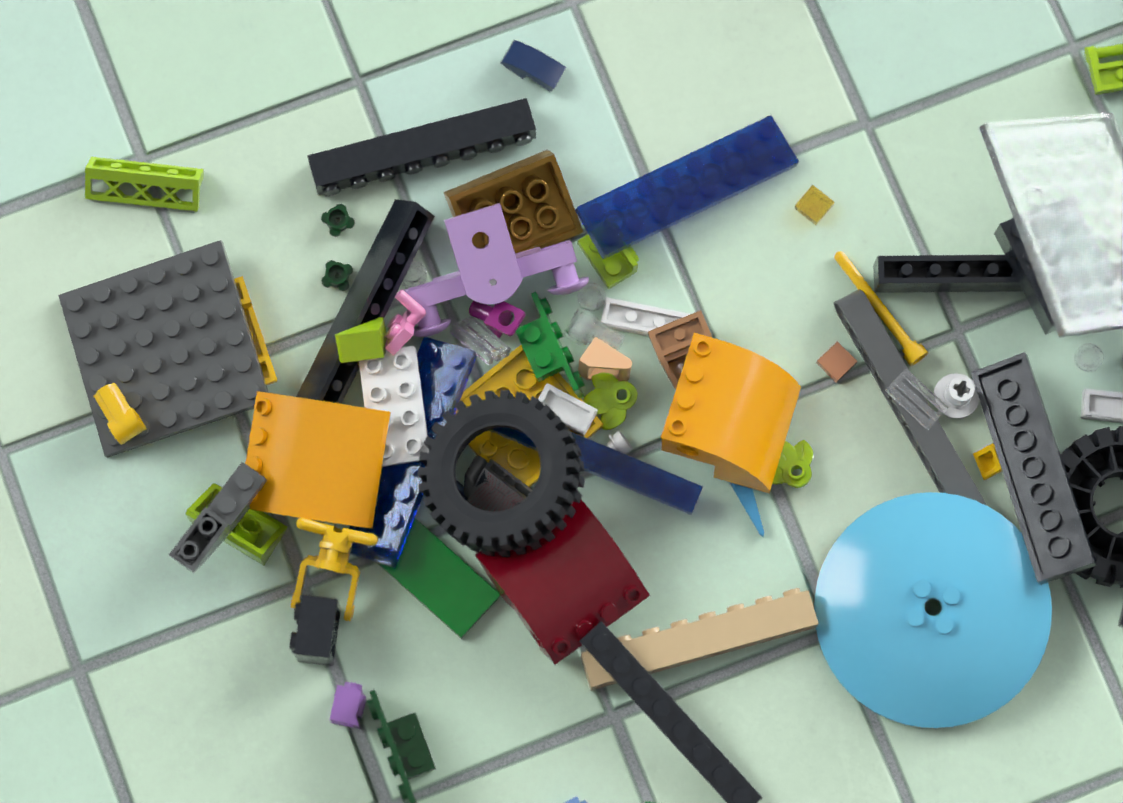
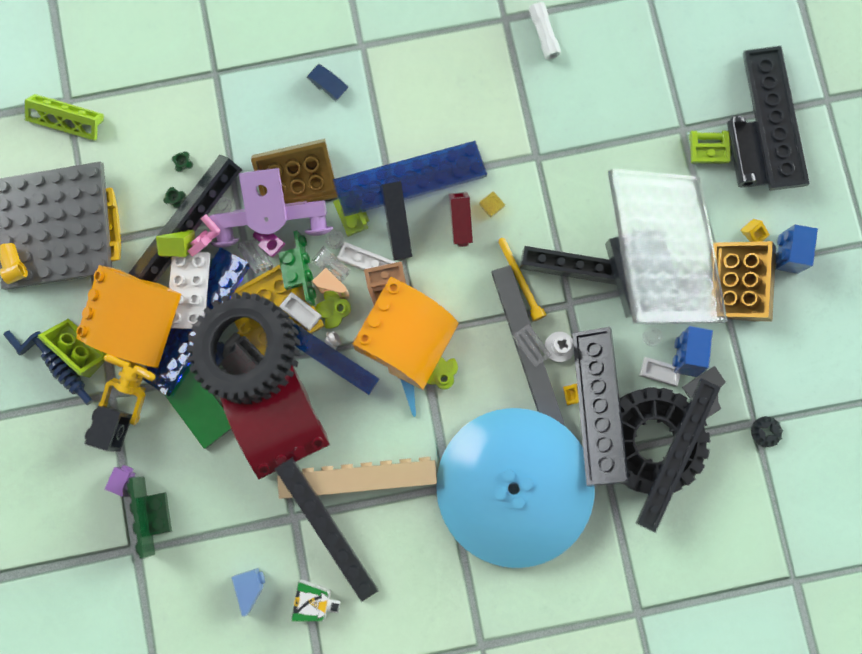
camera: 15 degrees right, 5 degrees up
dark grey slope [169,462,267,573] -> none
black brick [307,98,536,196] -> none
nougat tile [816,341,858,383] -> none
none -> dark blue piece [3,330,93,405]
none -> black slope [380,181,412,260]
none -> dark red slope [448,192,473,247]

